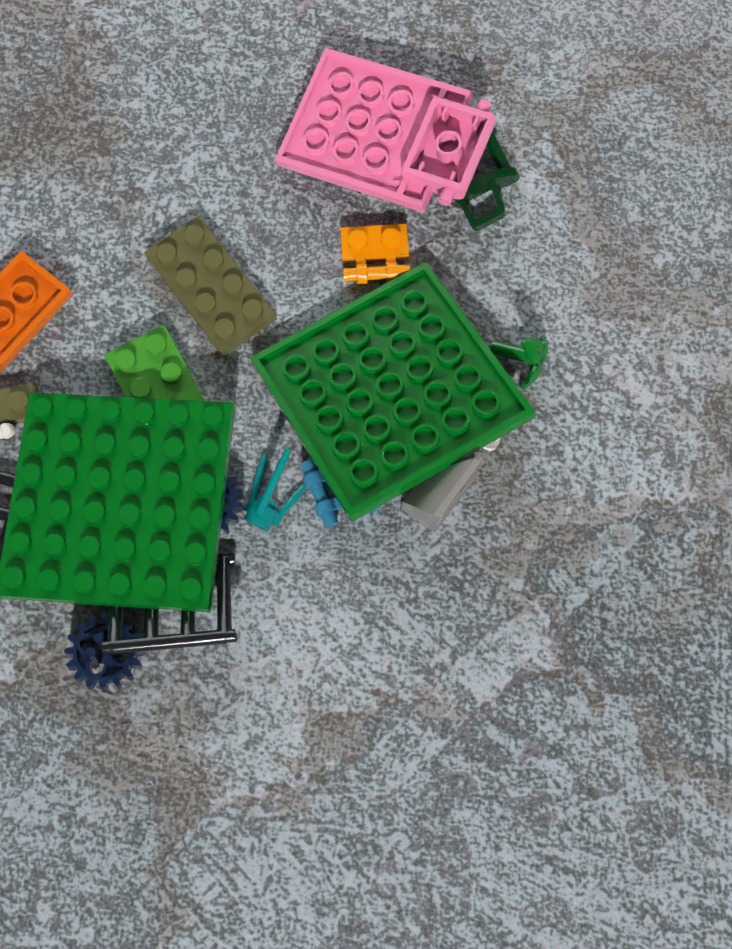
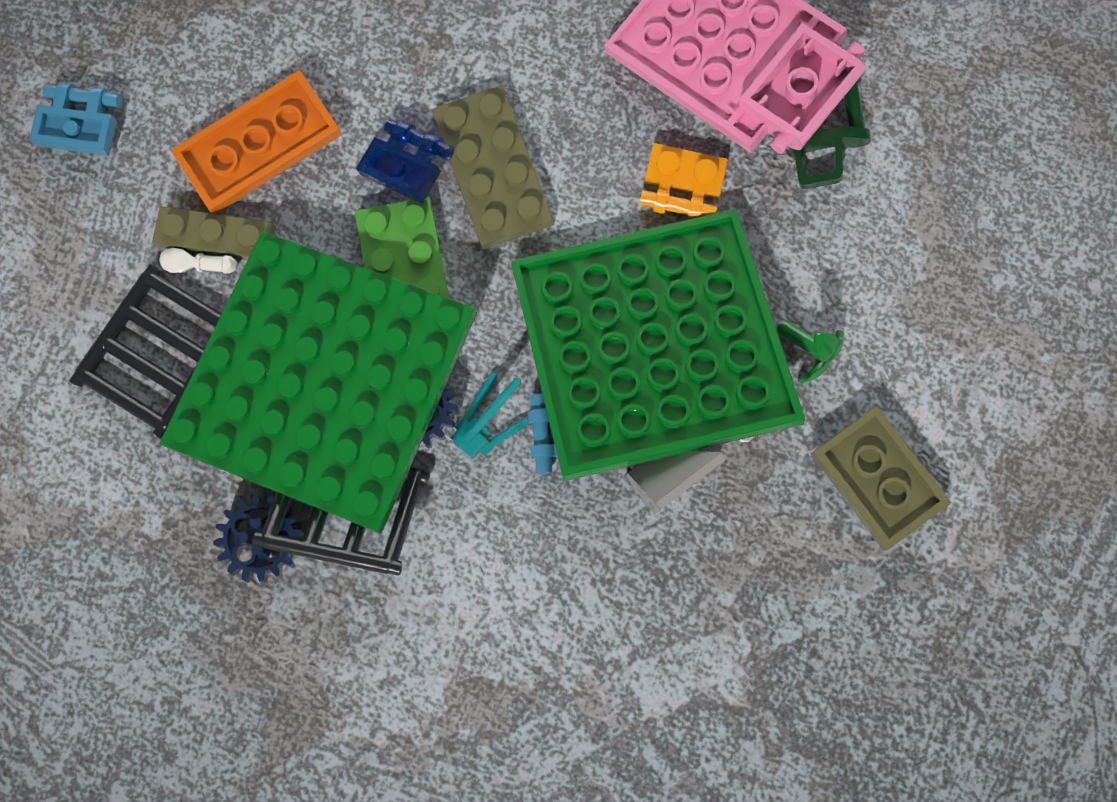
camera: 20 degrees right, 5 degrees up
none -> clear blue plate [356,119,454,204]
none -> olive plate [810,406,951,551]

